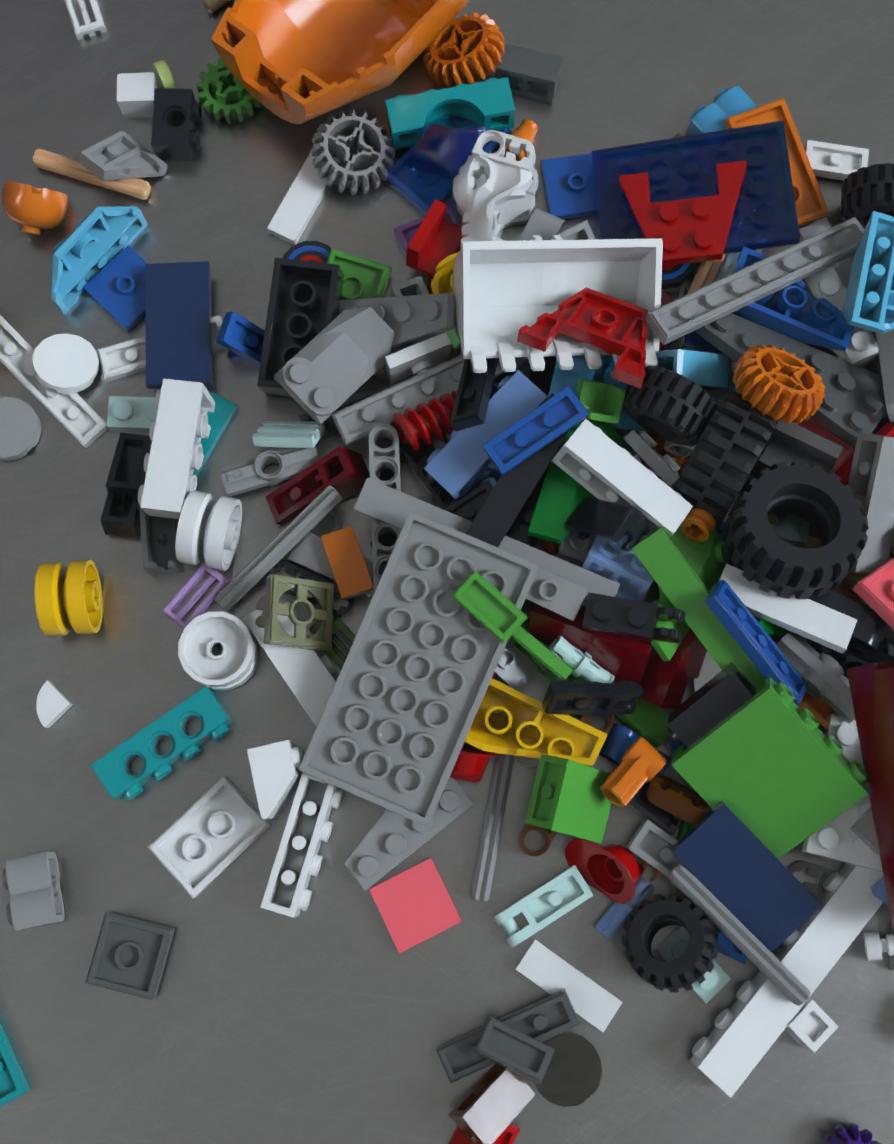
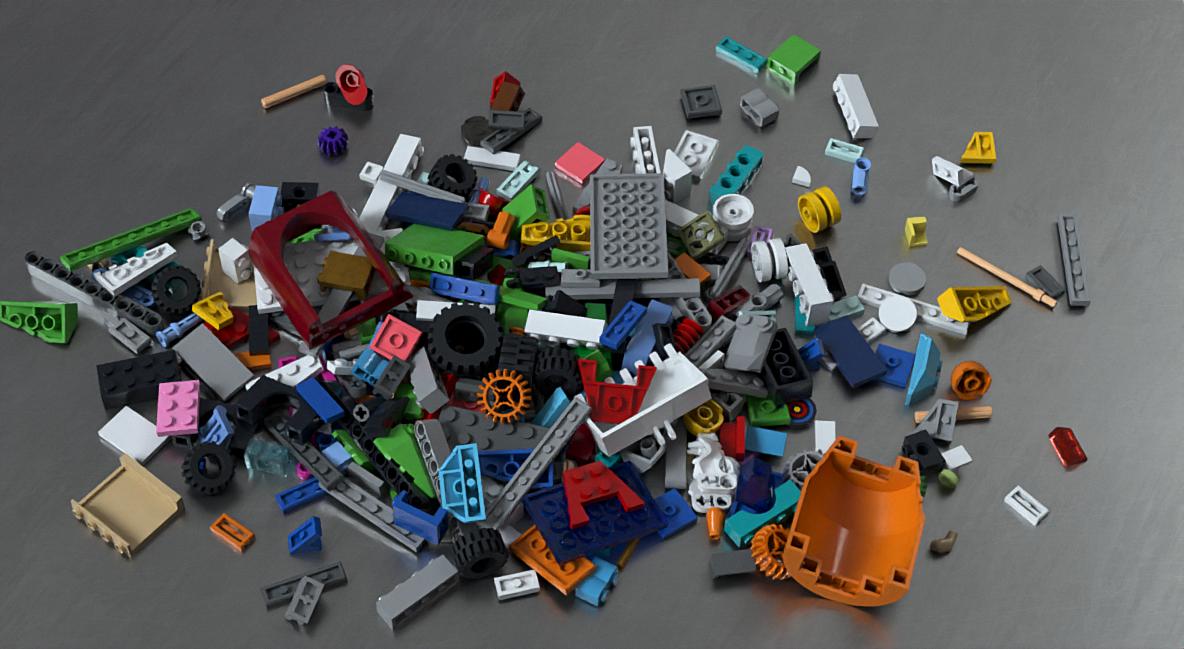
camera: 155 degrees right, 25 degrees down
bright green tile [451,570,528,643] -> none
none -> dark azure panel [745,426,787,457]

